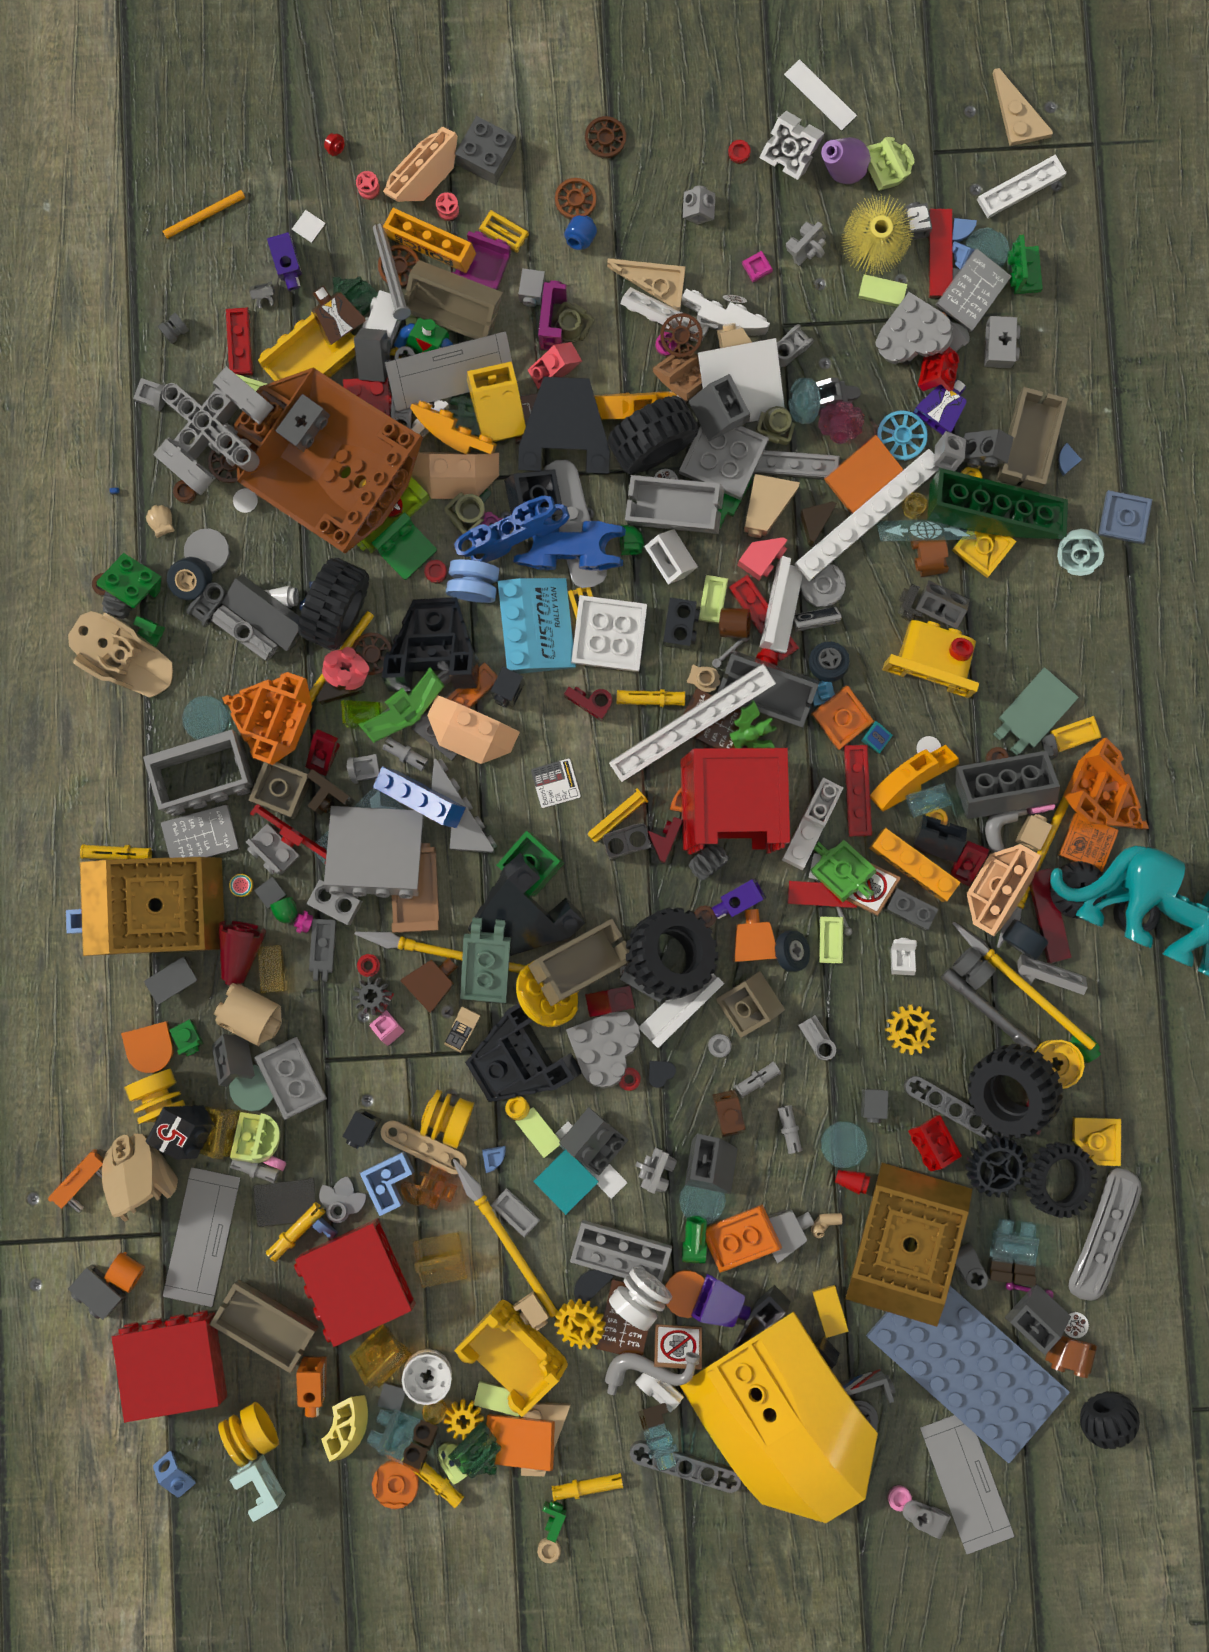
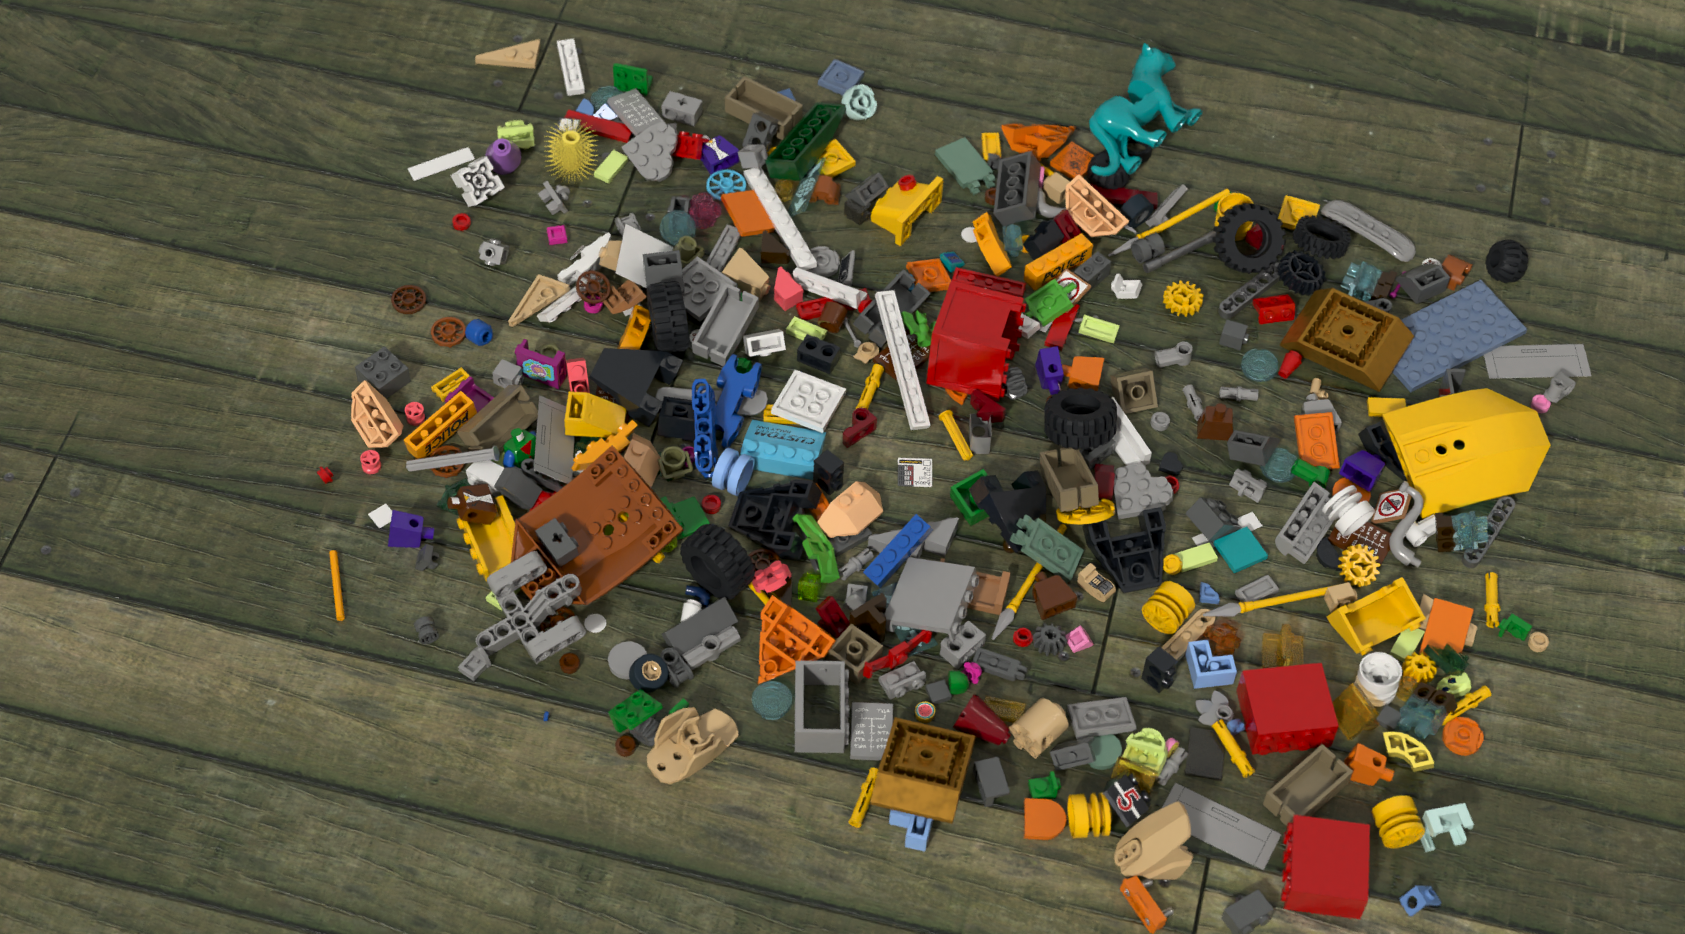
camera: 75 degrees left, 30 degrees down
orange piece [104,1252,145,1293] -> none
tan animal [146,505,175,538] -> none
red tile [226,307,253,376] -> none
black bush [775,930,810,972] -> none
black wheel [809,641,850,682] -> none

